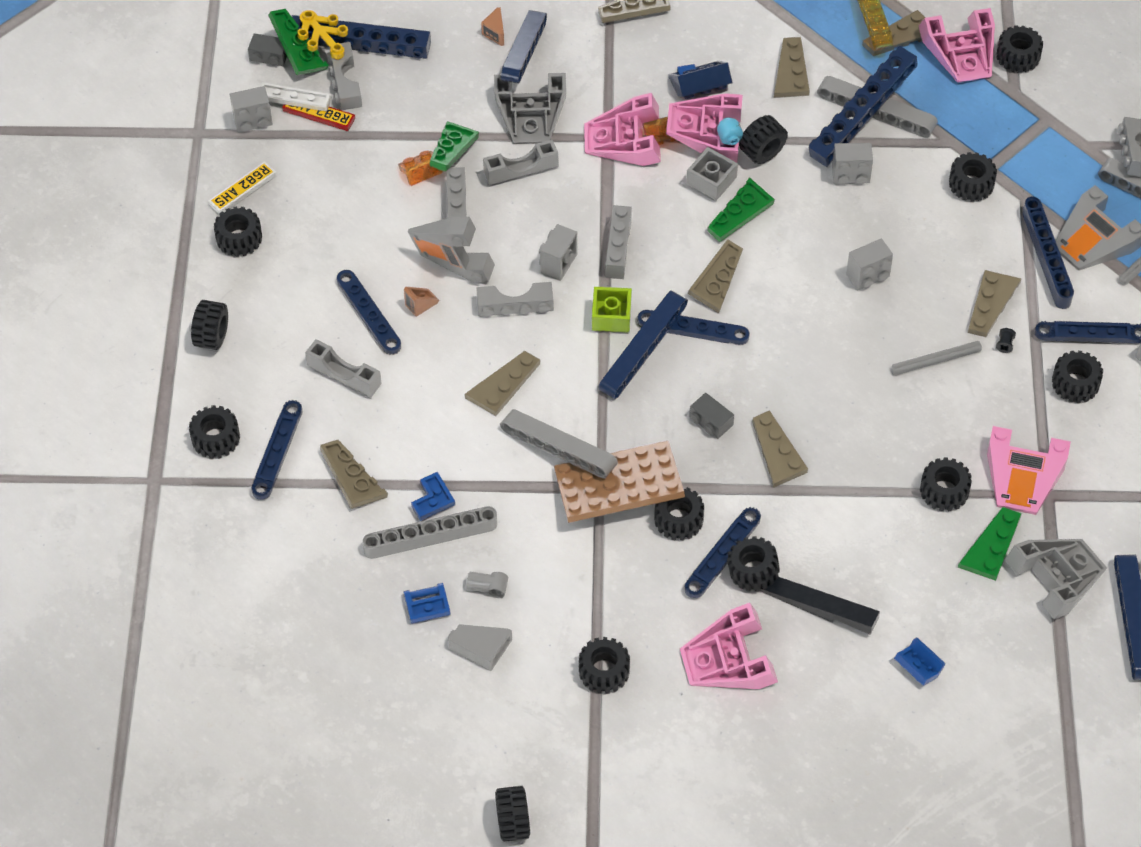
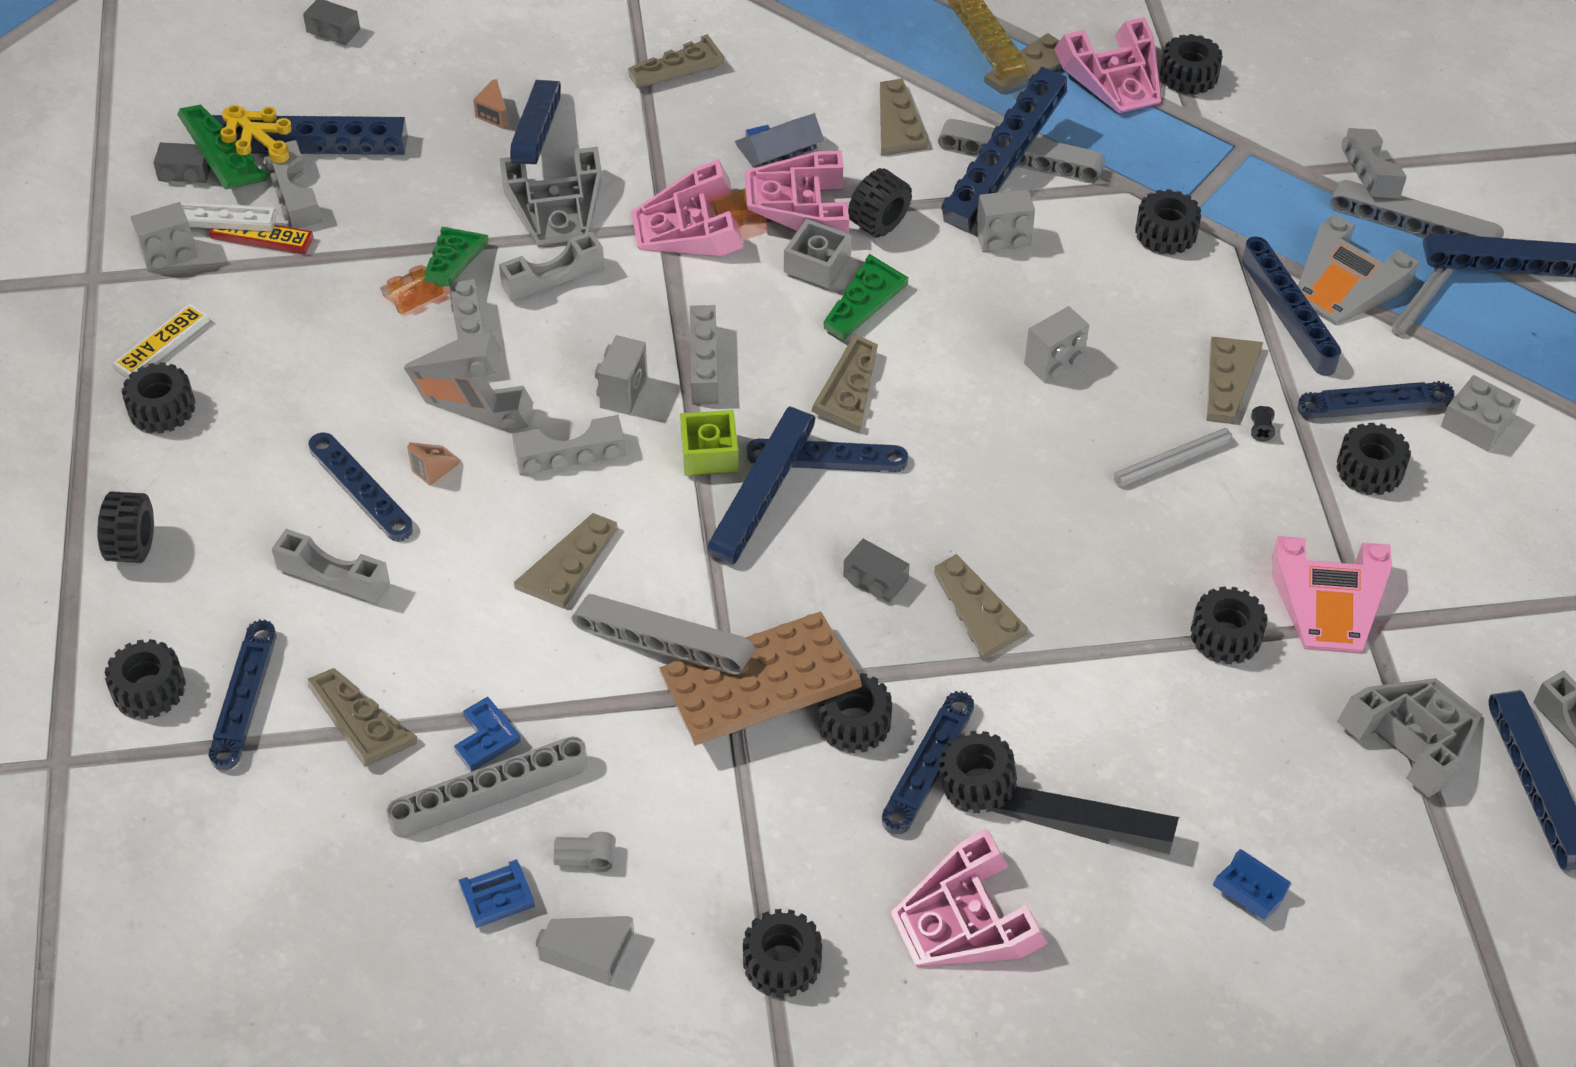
camera: 10 degrees left, 5 degrees down
medium azure head [717,118,743,145] -> none
green wing [958,507,1022,581] -> none

